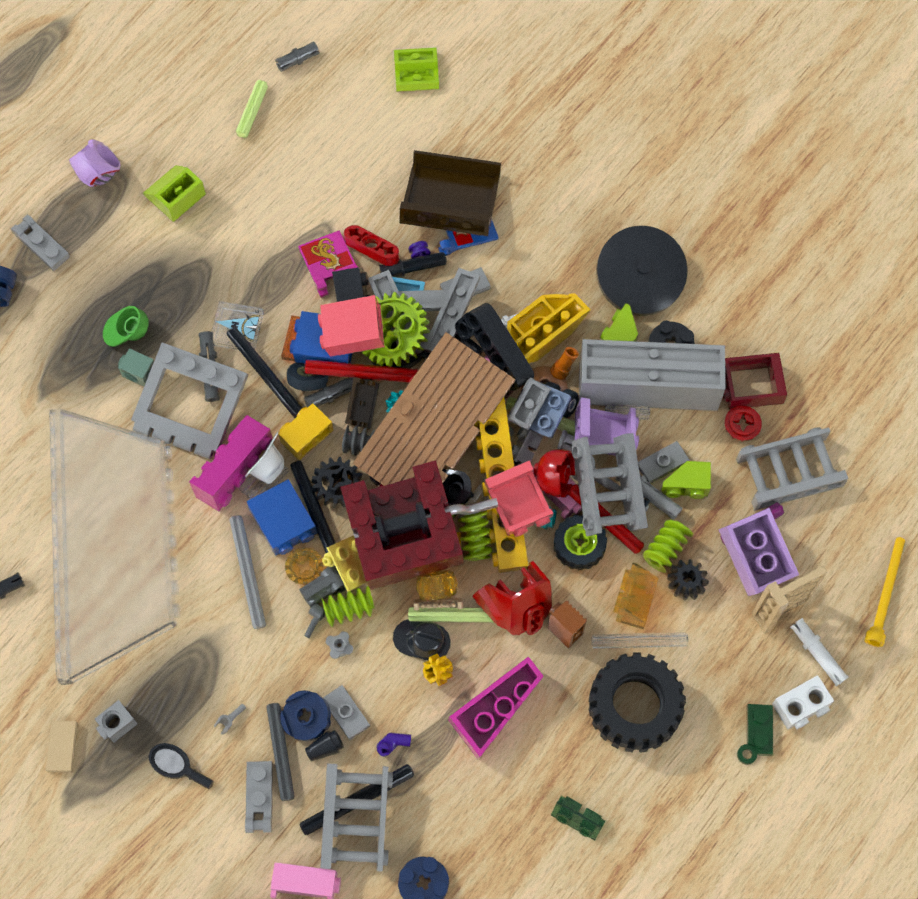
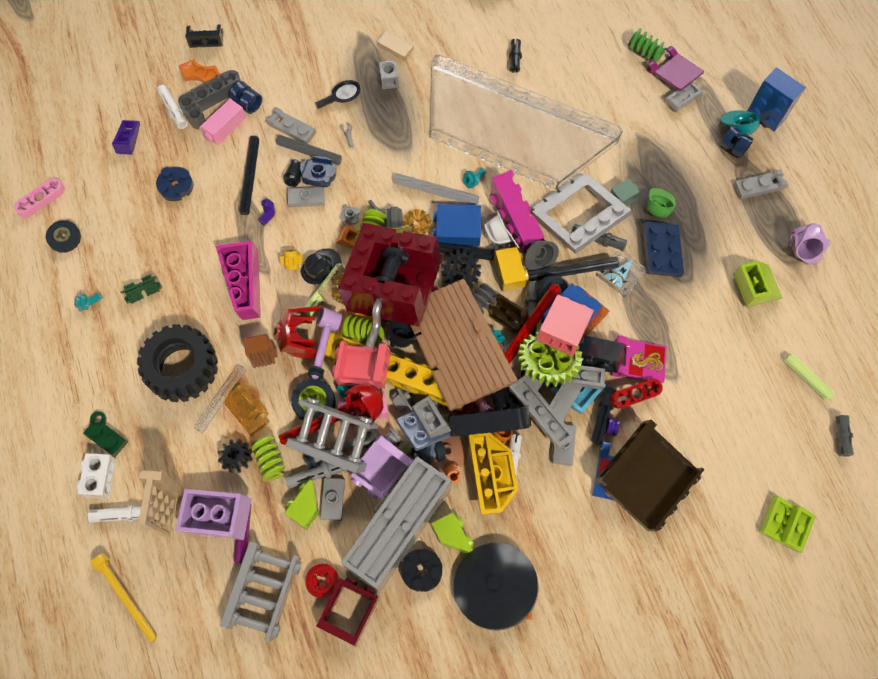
camera: 120 degrees right, 0 degrees up
light grey fence [320,763,393,871] -> none
none -> teal plate [74,292,103,312]
none -> dark blue wheel [229,81,263,114]
none -> lavender piece [307,307,342,380]
none -> orange slope [336,225,357,249]
none -> teal plate [463,168,487,189]
none -> dark grey piece [524,240,559,270]
none -> dark blue plate [642,221,684,277]

